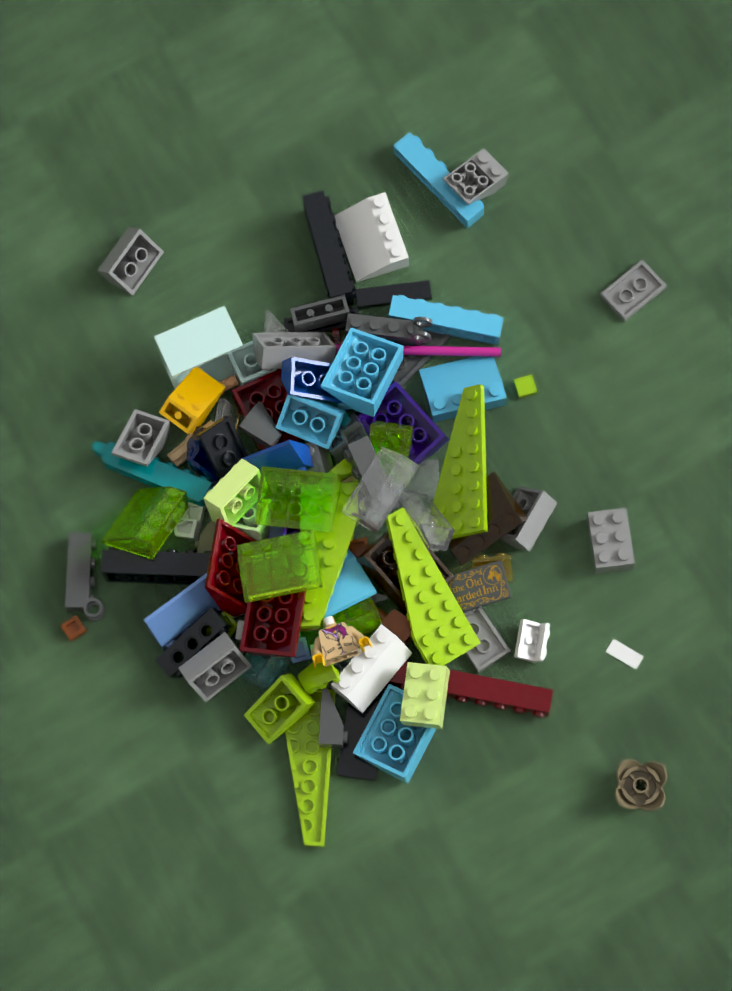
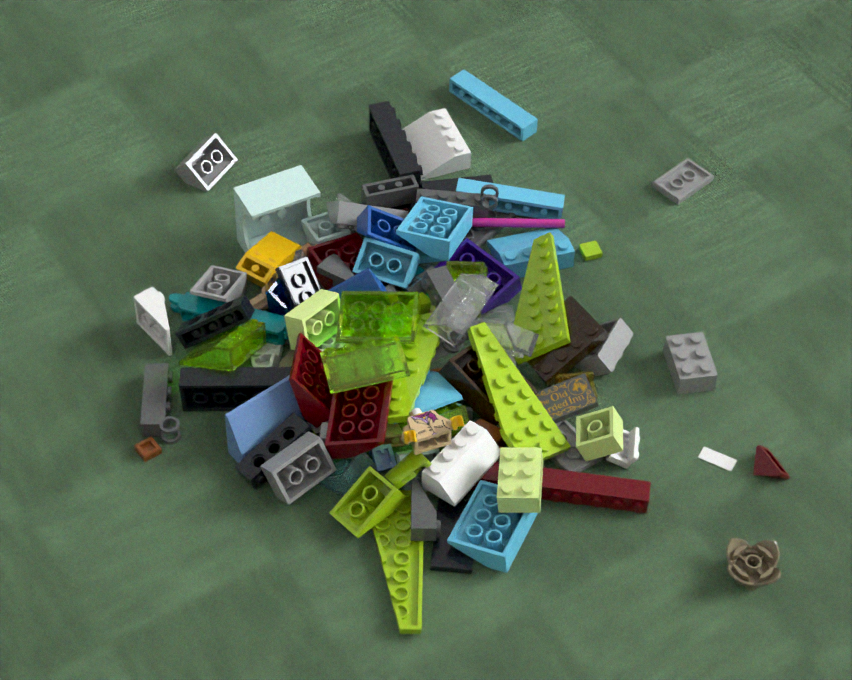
camera: 10 degrees left, 25 degrees down
light grey slope [443,148,509,205] -> none
none -> white slope [133,286,172,356]
none -> black brick [175,295,255,349]
none -> yellowish green brick [576,406,623,461]
none -> dark red slope [753,445,791,480]

